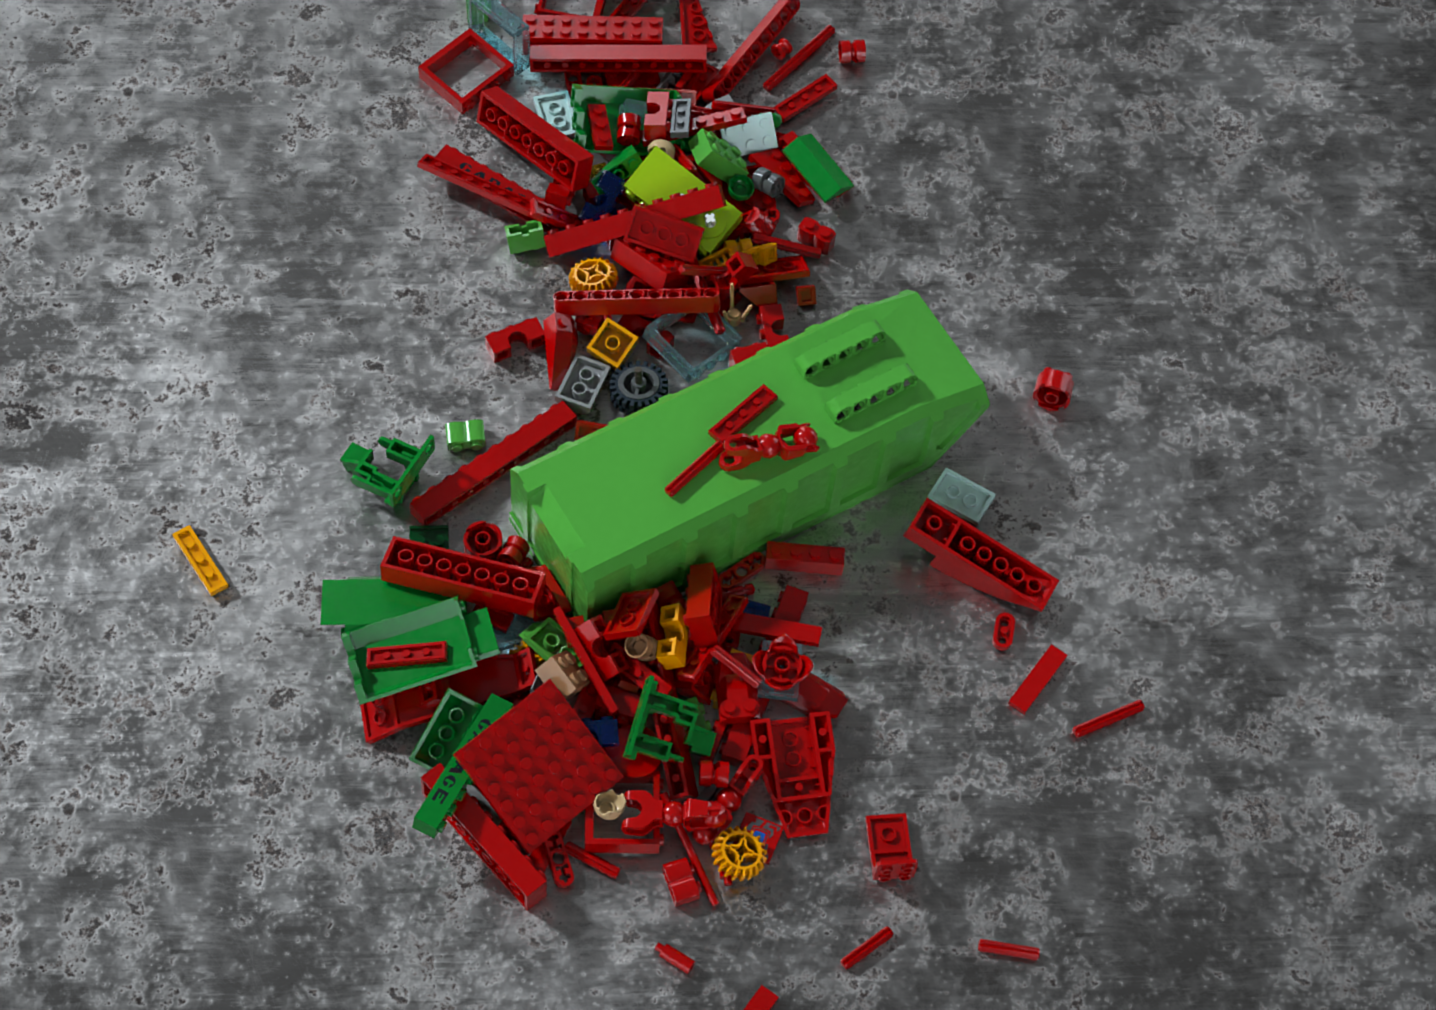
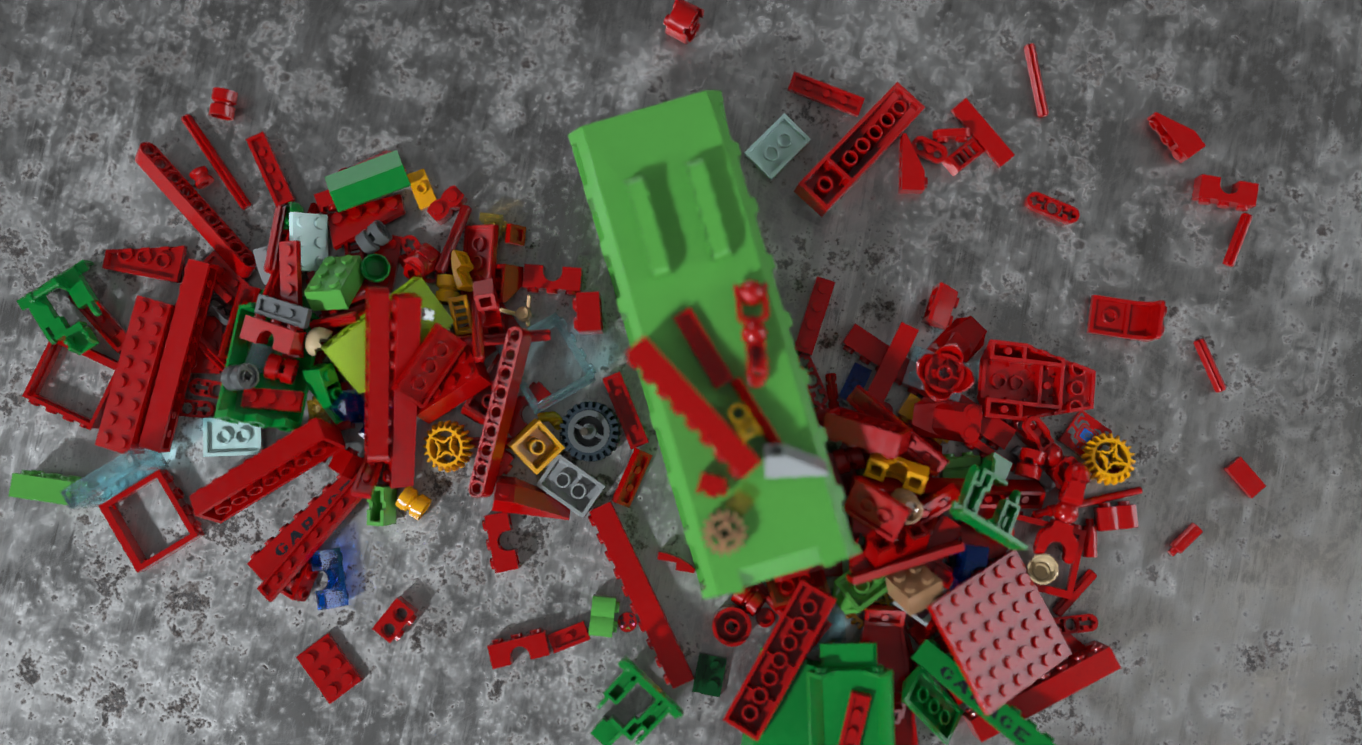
camera: 70 degrees left, 25 degrees up
red axle [710,645,762,688] -> none
none -> dark grey wheel [221,363,259,391]
none -> red bracket [280,561,321,602]
none -> red plate [296,633,363,704]
none -> clear blue arch [311,547,349,610]
none -> red beam [364,287,390,463]
none -> red brick [372,596,418,643]
none -> light orange wheel [395,486,432,521]
none -> light orange plate [407,168,437,211]
none -> clear yellow bracket [479,212,508,236]
none -> red arch [487,628,551,669]
none -> yellow arm [537,411,564,430]
none -> red plate [547,620,591,653]
none -> red tile [618,612,637,632]
none -> red brick [626,335,761,479]
none -> red brick [696,472,729,498]
none -> medium nougat gear [701,510,747,556]
none -> clear yellow plate [725,488,755,517]
none -> yellow piece [728,404,762,444]
none -> light grey slope [764,444,829,479]
none -> red plate [787,71,865,117]
none -> red slope [899,133,928,194]
none -> red slope [921,282,959,330]
none -> red plate [932,128,971,144]
none -> red slope [942,137,985,176]
none -> red beam [1025,192,1080,225]
none -> red cylinder [1082,518,1097,557]
none -> red slope [1147,112,1206,163]
none -> red arch [1192,174,1259,212]

